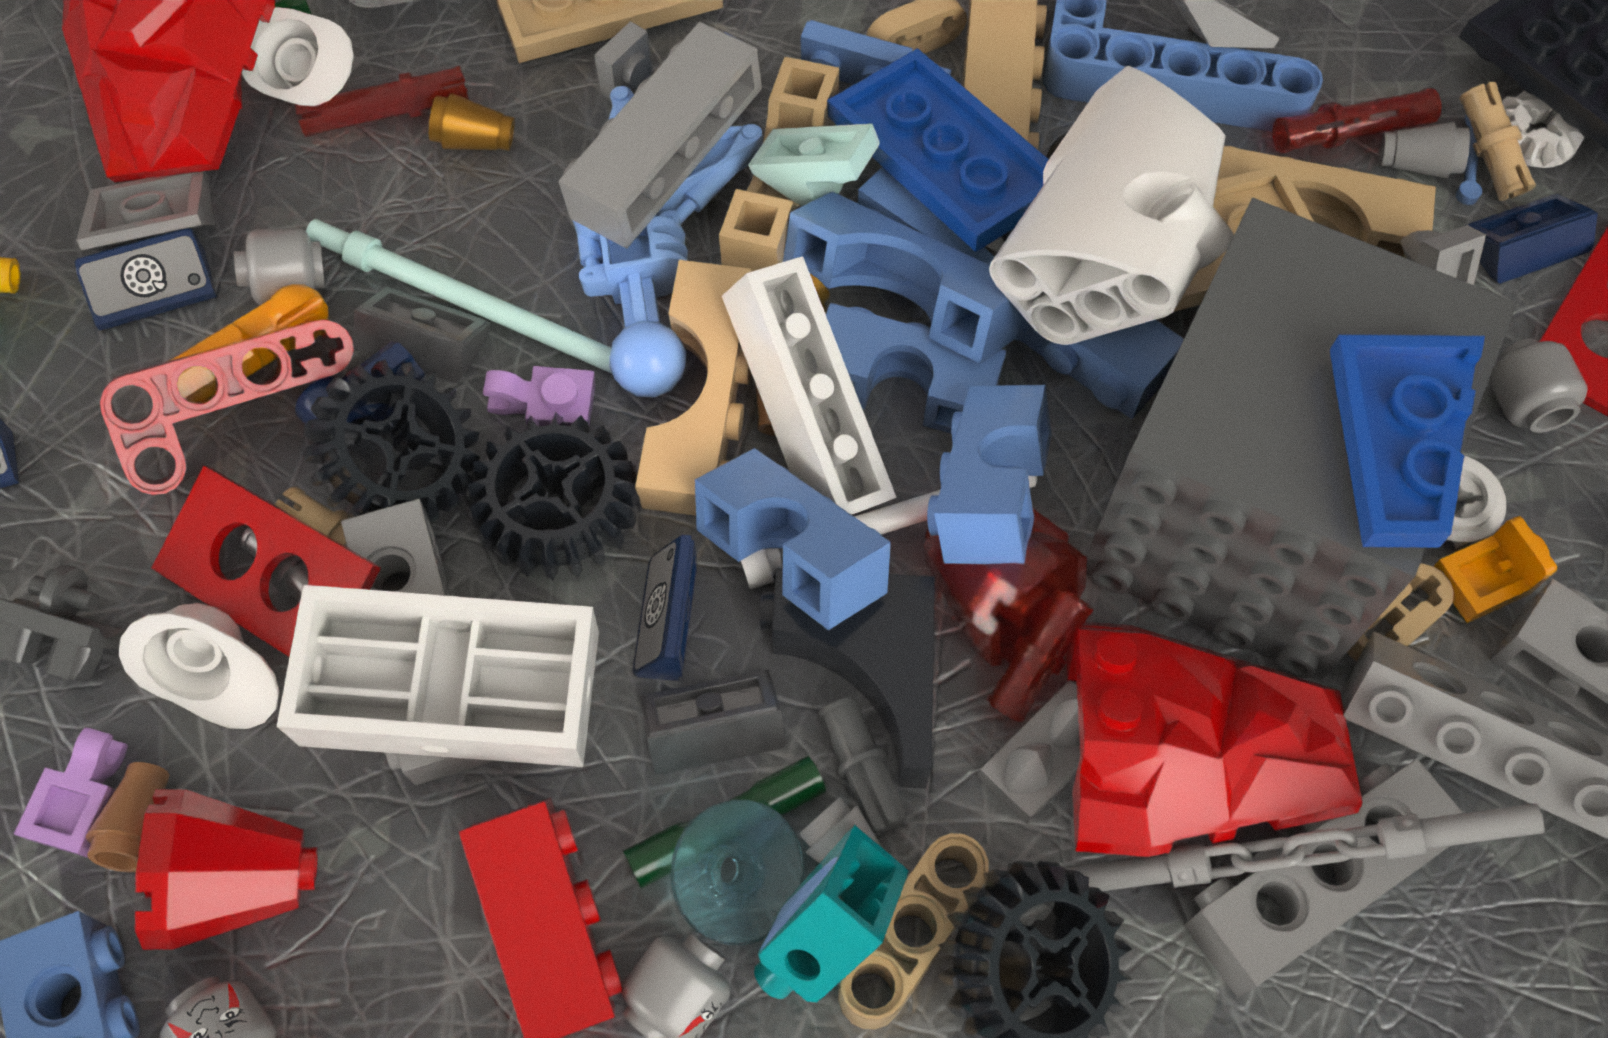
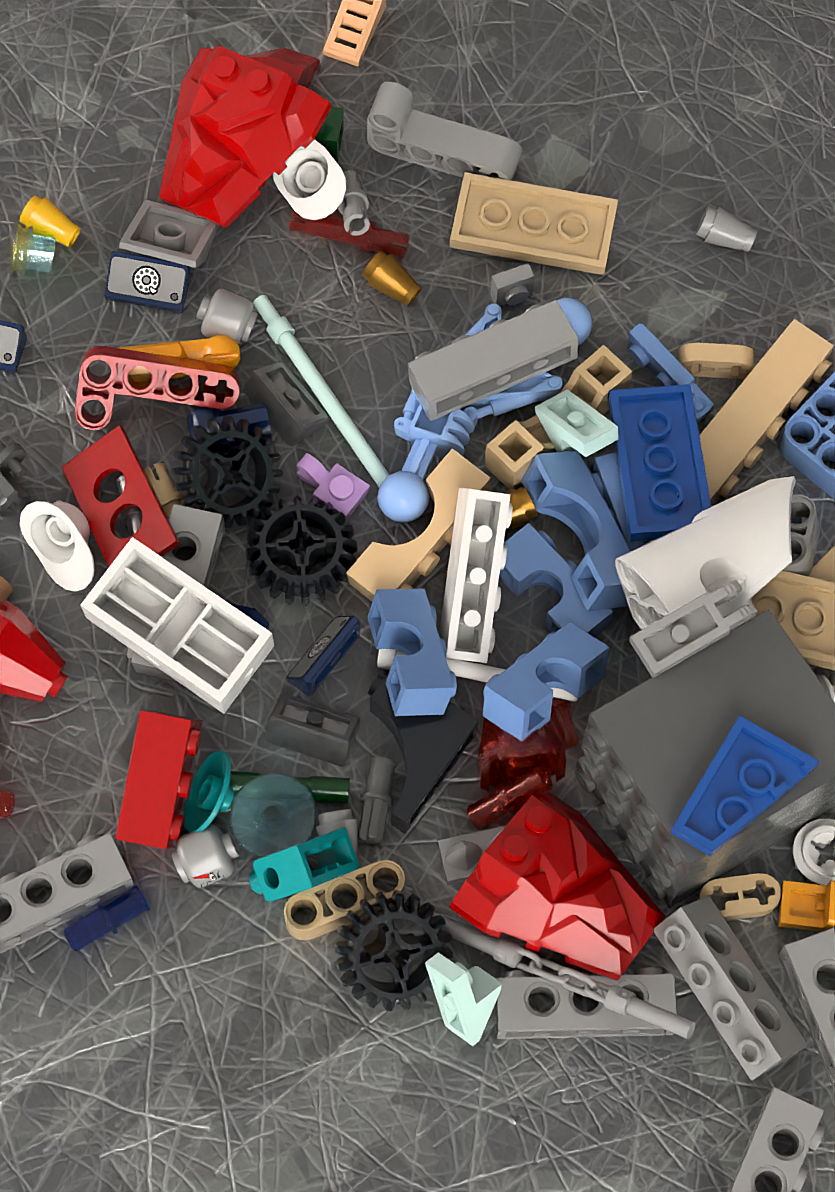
camera: 30 degrees right, 5 degrees up
none -> teal dish [184,750,234,832]
none -> light grey pin [338,170,370,236]
none -> light aqua slope [425,952,502,1046]
none -> light grey hinge [629,580,758,678]

